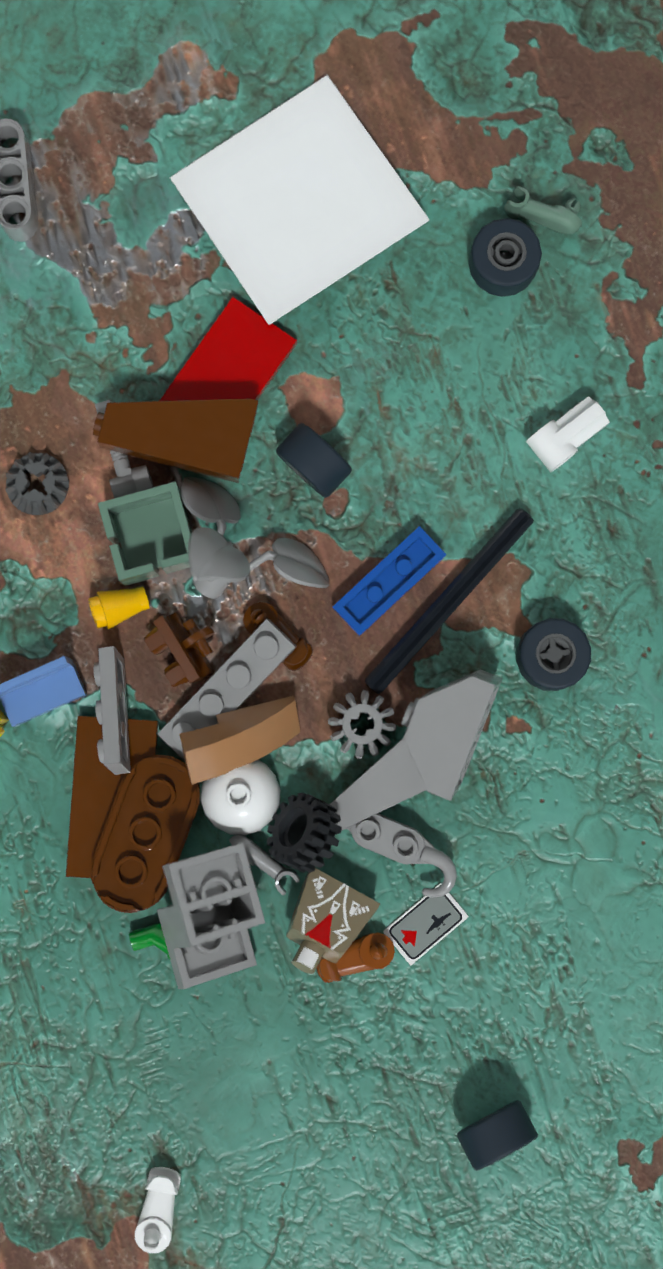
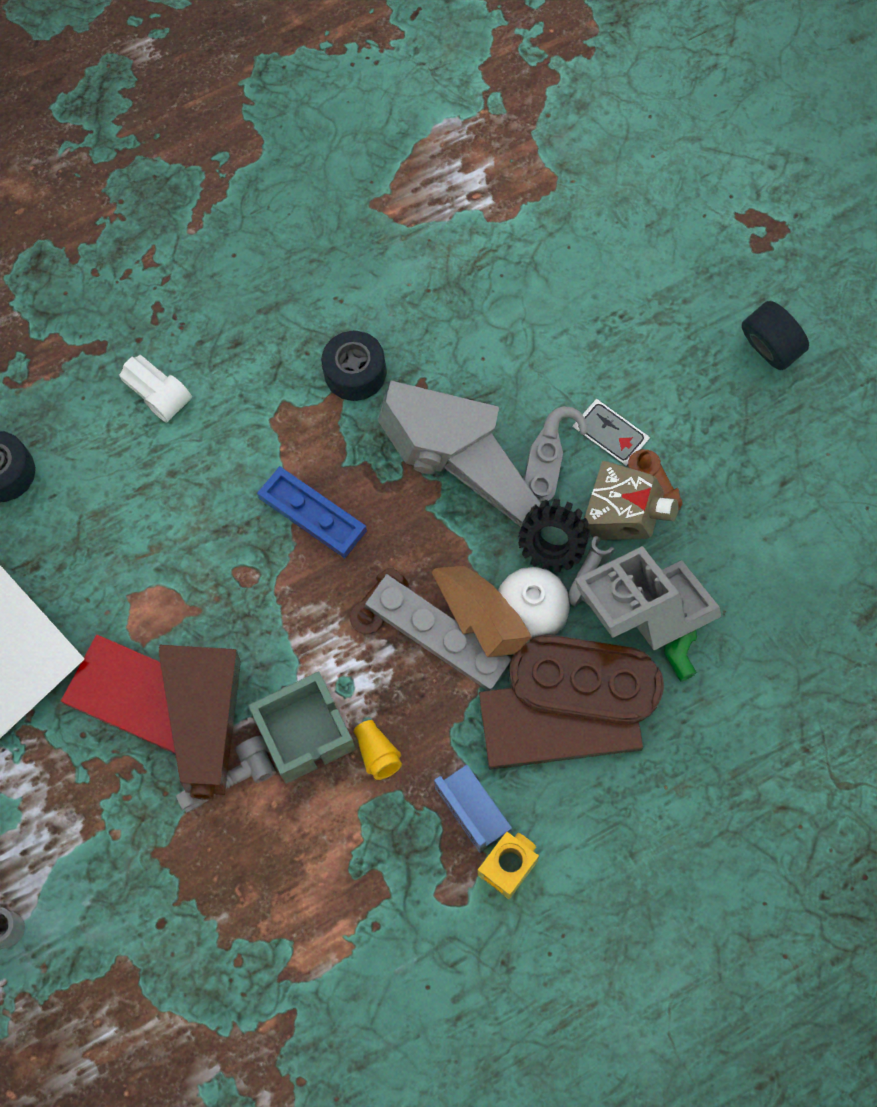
camera: 95 degrees left, 15 degrees down
dark grey gear [5,452,69,515] -> none
light grey plate [94,646,131,775] -> none
reddish brown hips [144,612,215,687] -> none
light grey plant [180,477,330,599] -> none
black wheel [276,423,352,498] -> none
light grey gear [328,690,396,759] -> none
black axle [365,508,534,694] -> none

